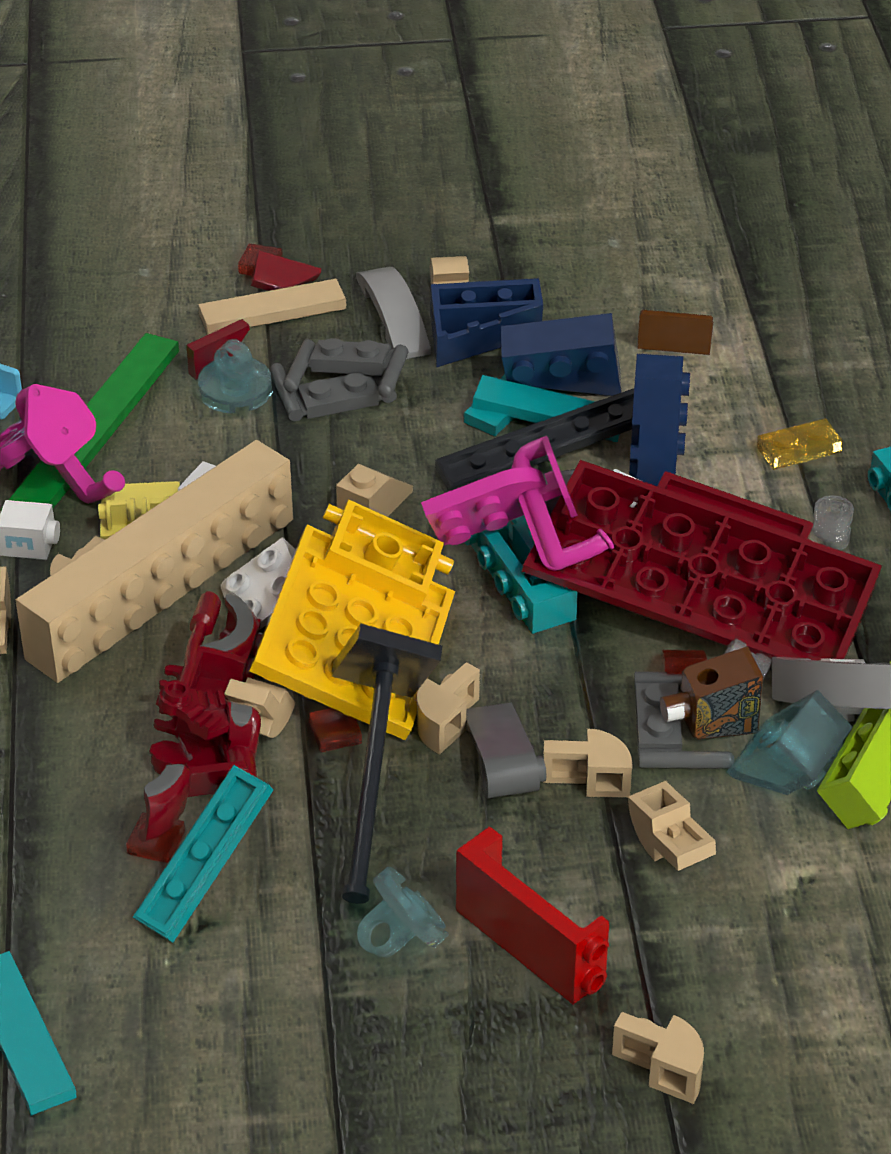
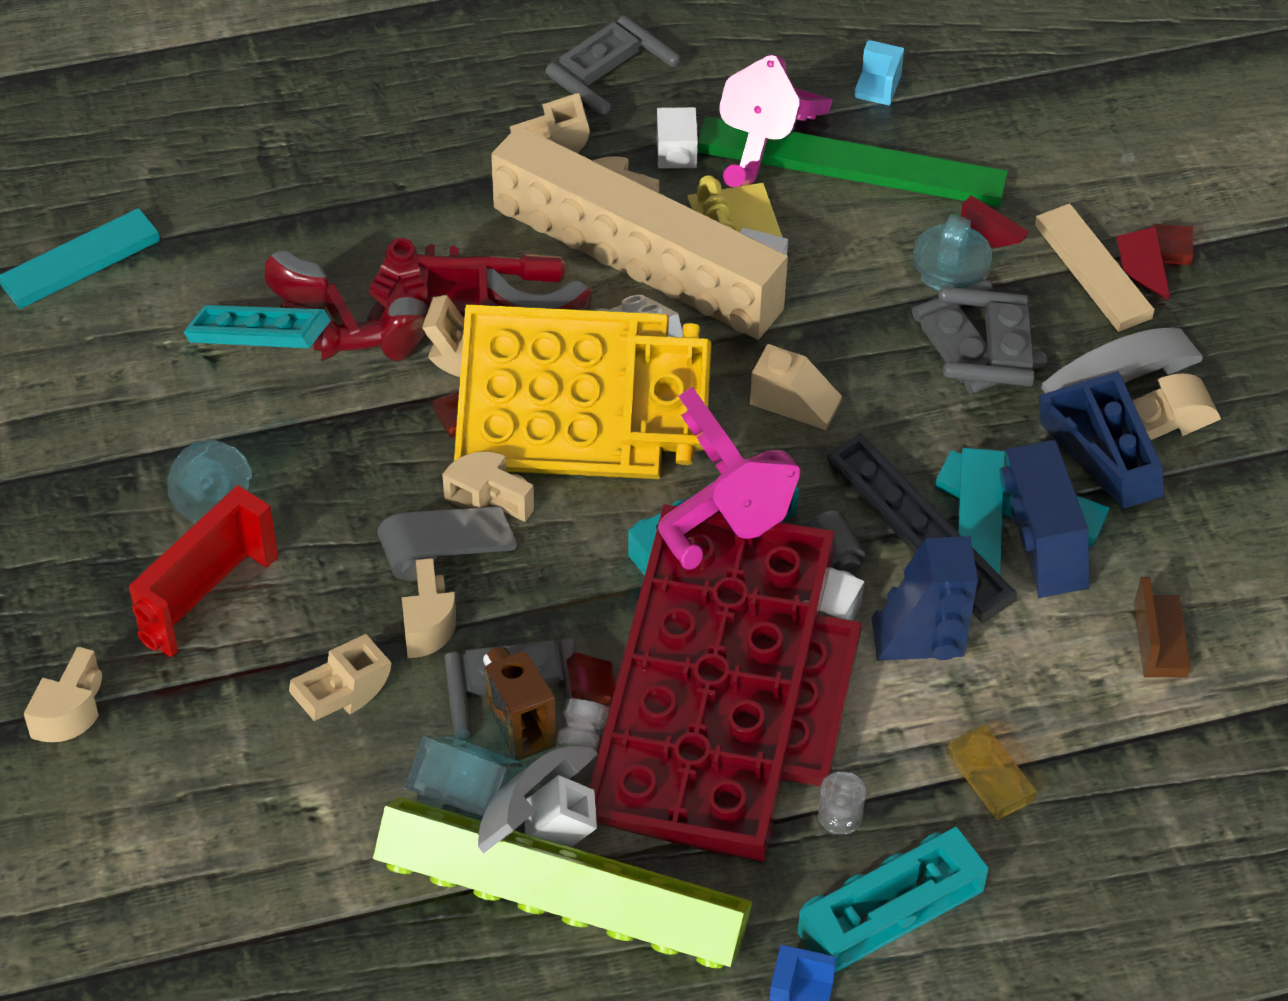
camera: 80 degrees right, 10 degrees up
black tile [331,623,442,904] -> none

